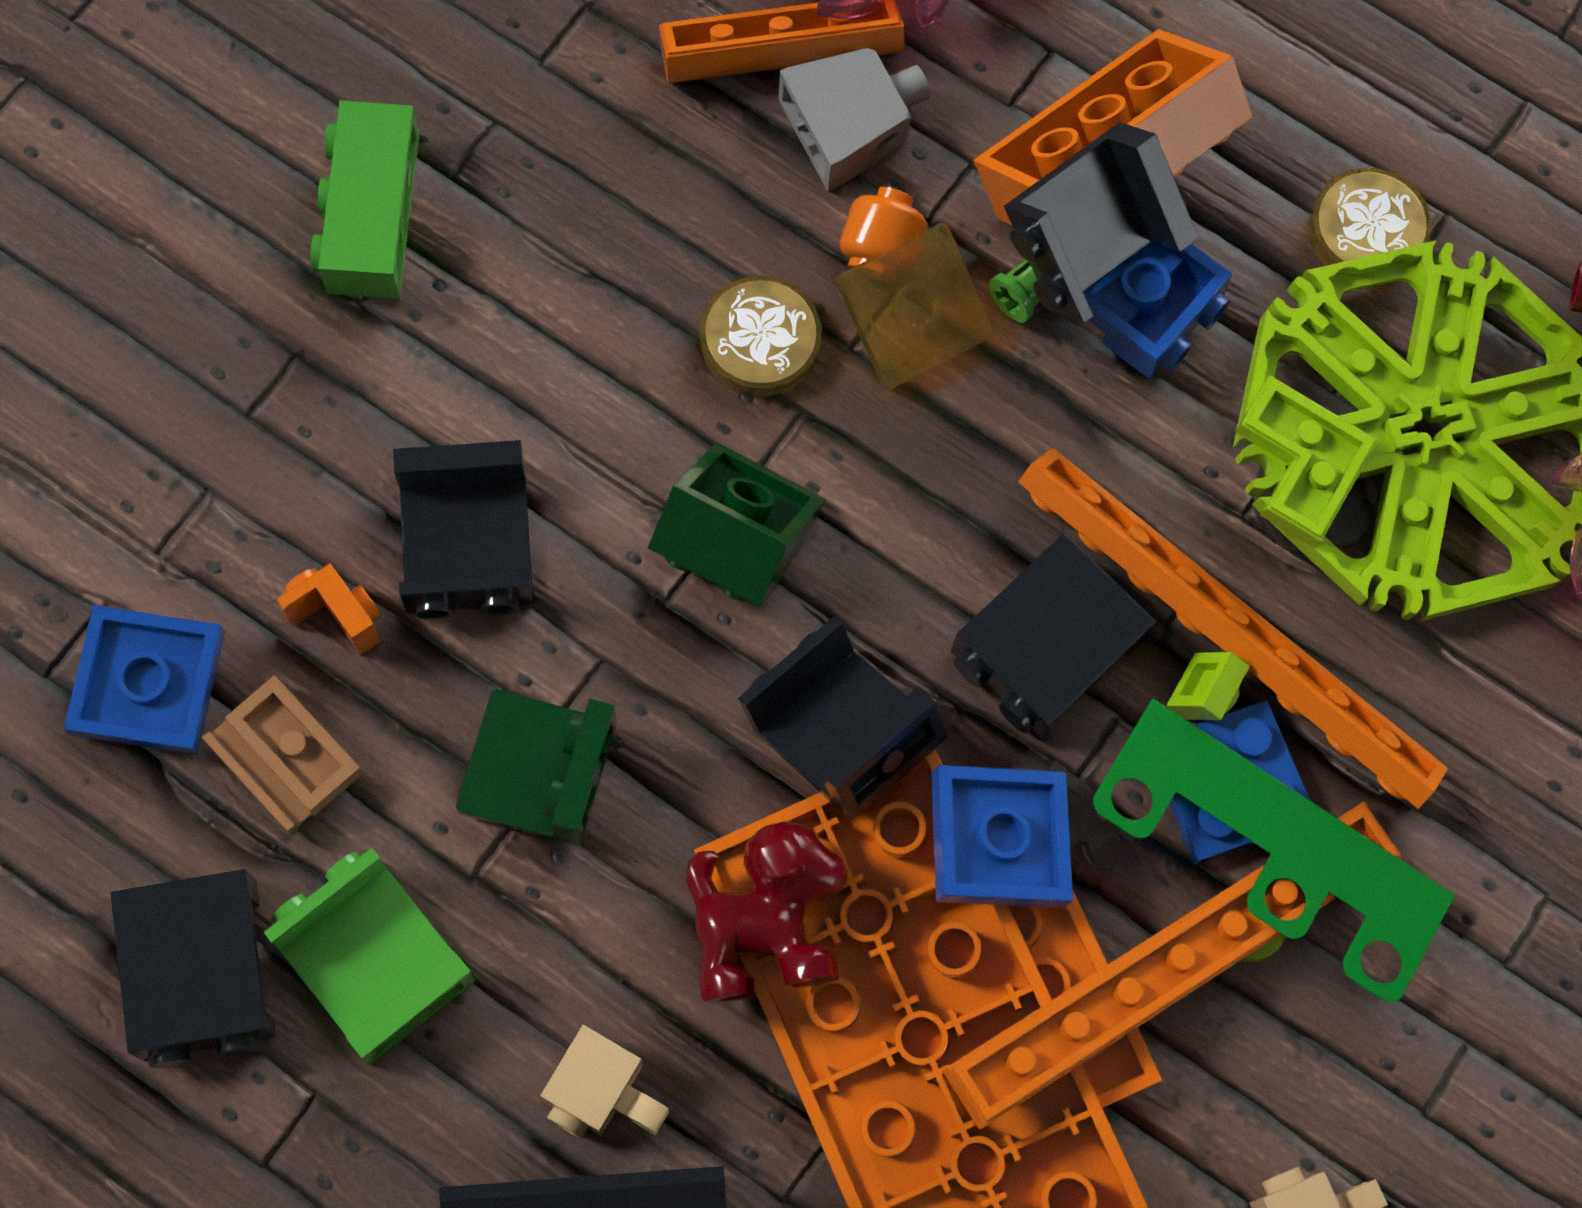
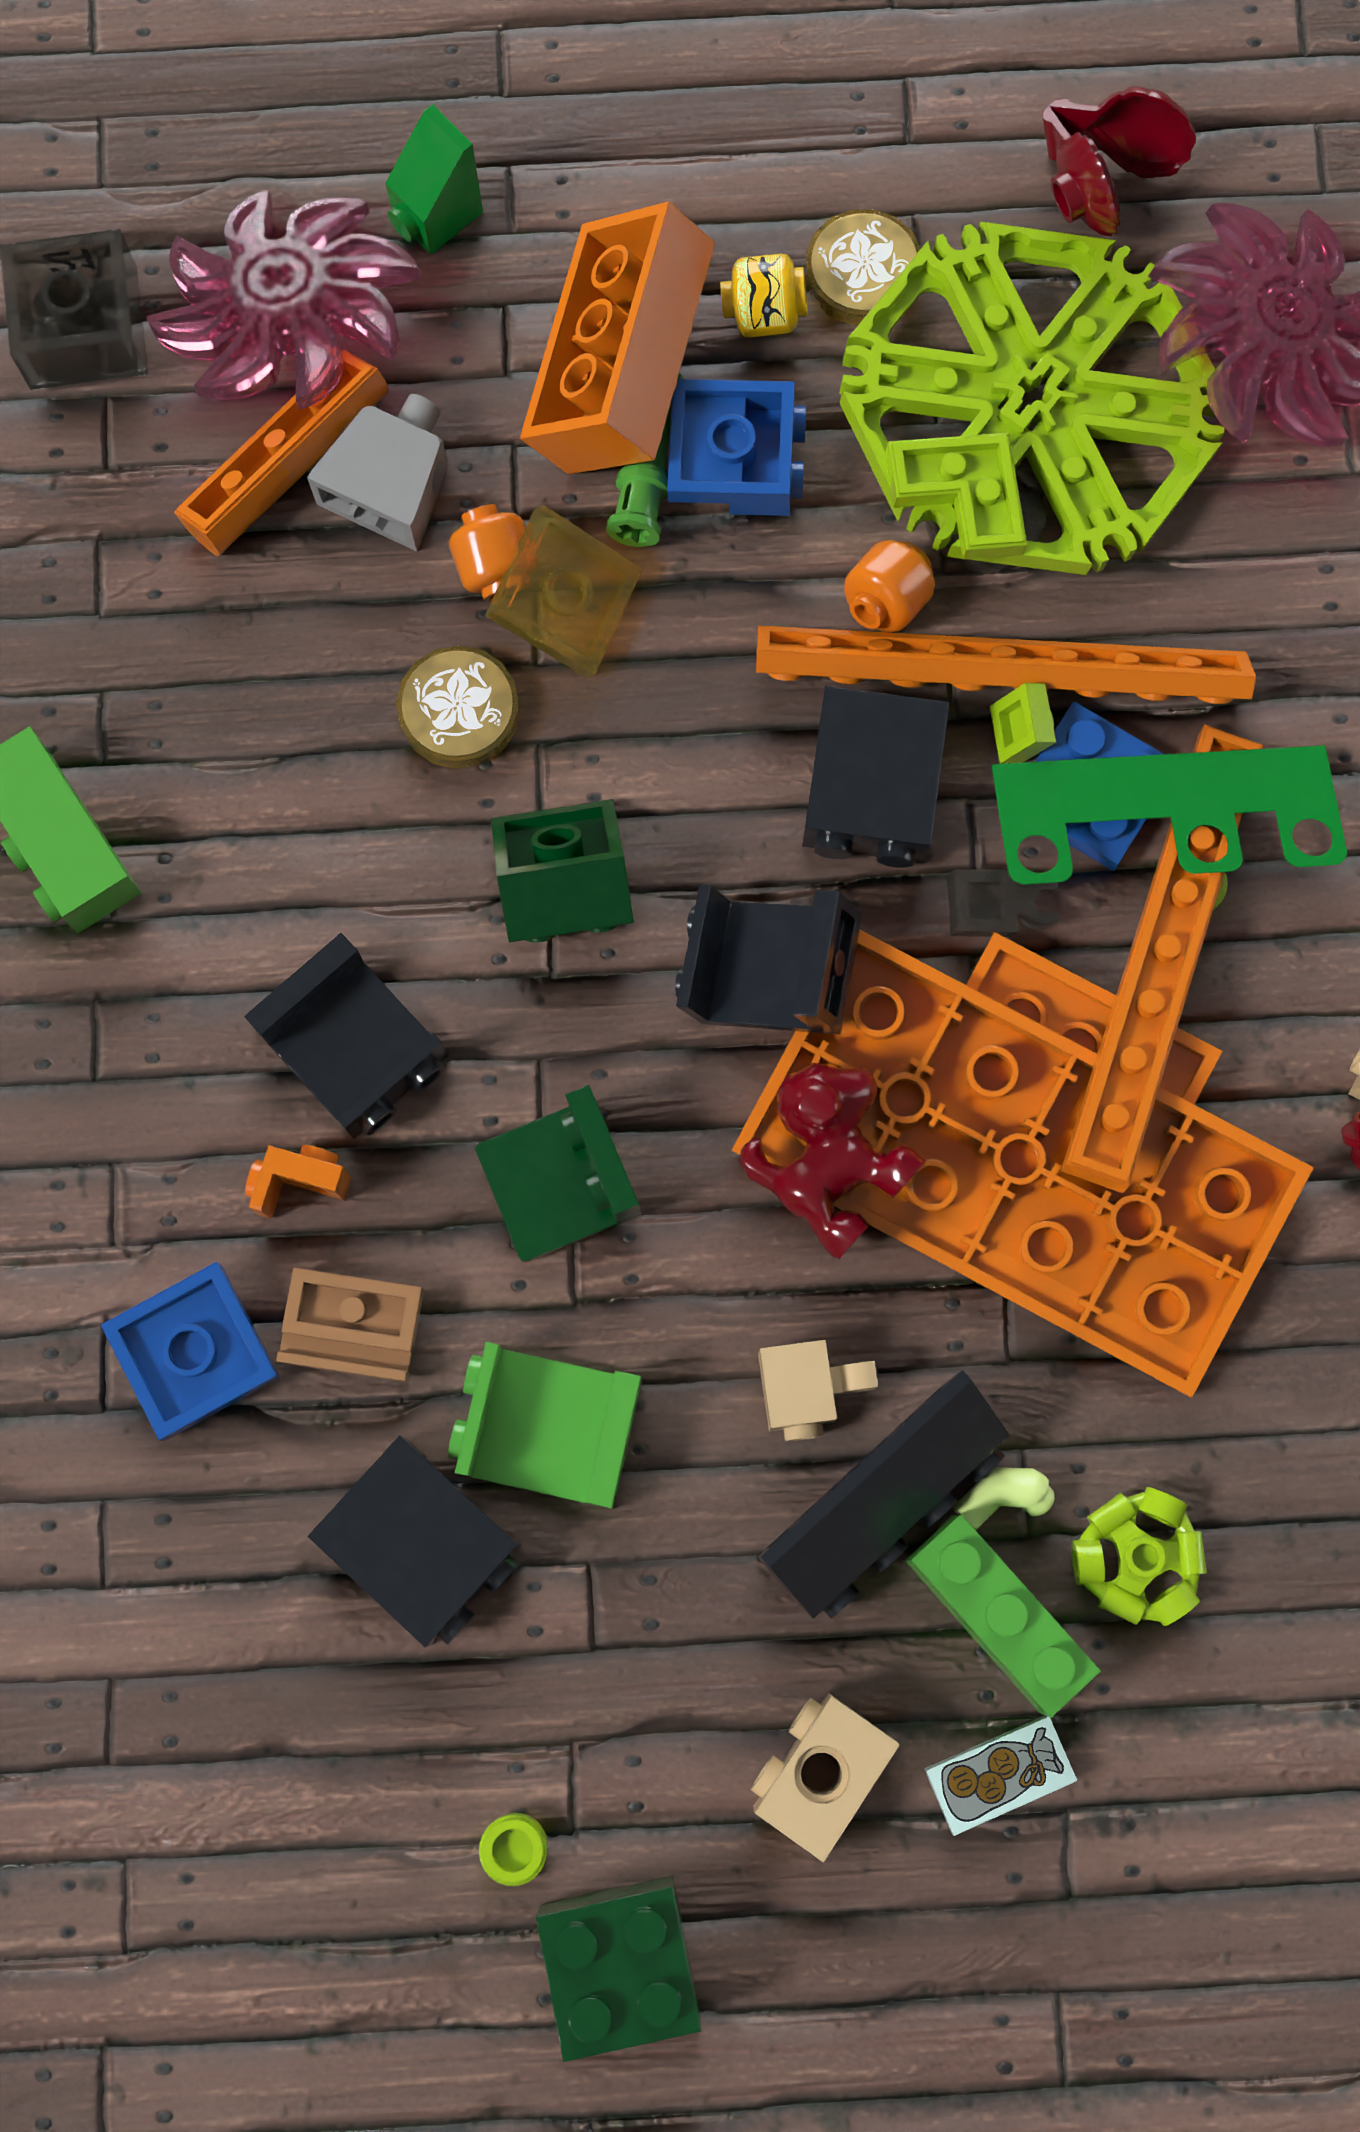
camera: 30 degrees left, 5 degrees up
blue plate [931,765,1073,908] -> none
black panel [1004,122,1198,323] -> none
none -> yellow head [720,253,808,337]
none -> orange head [844,540,935,632]

